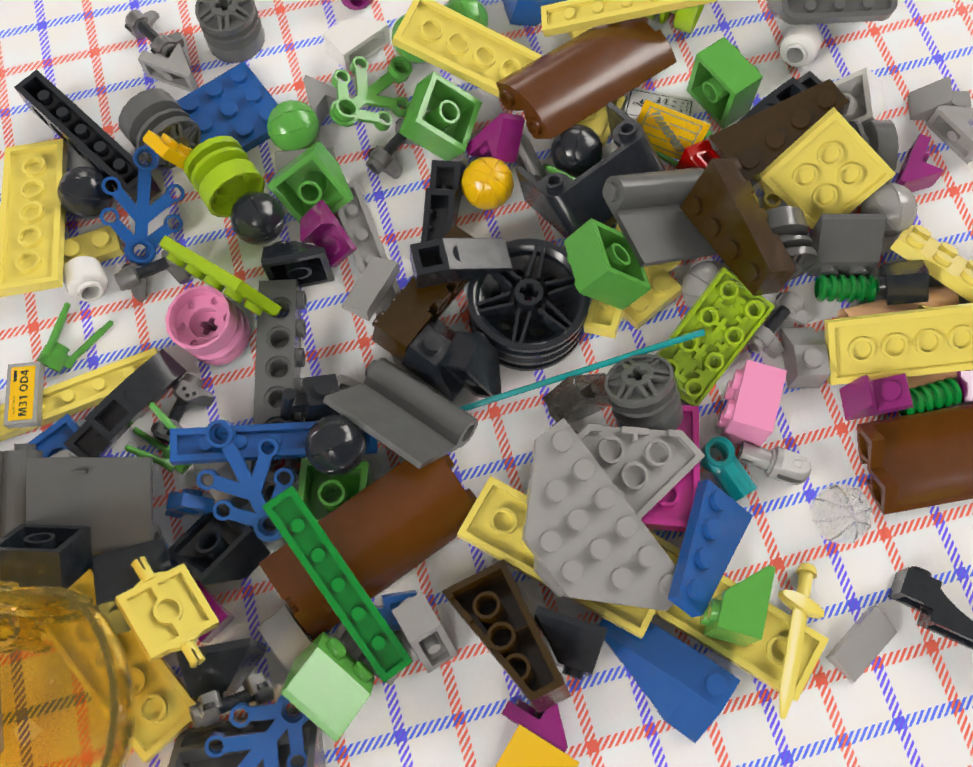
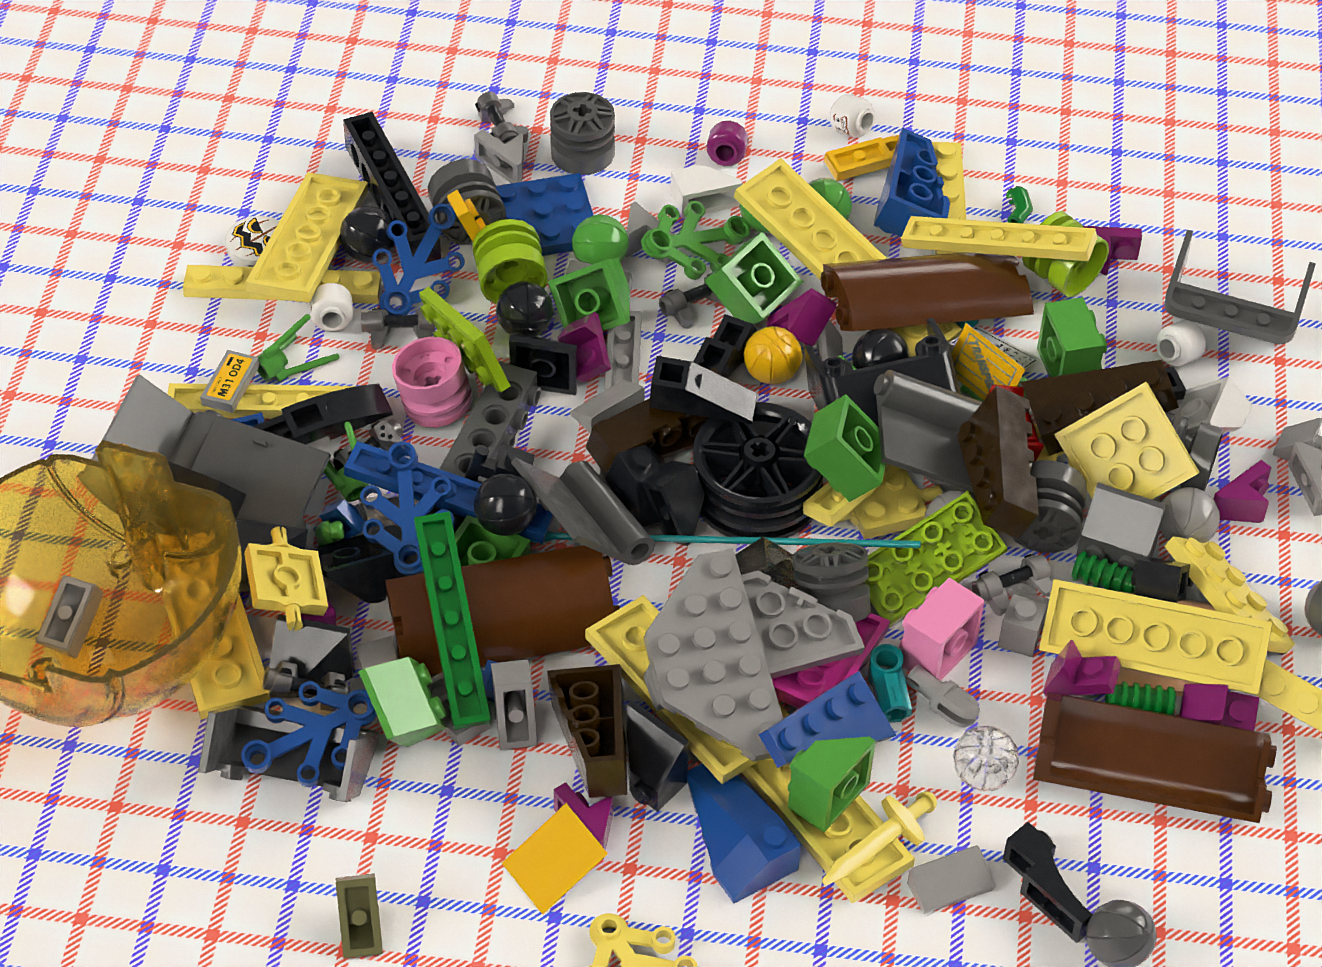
camera: 20 degrees right, 20 degrees down
none -> bright green arm [315,520,345,546]

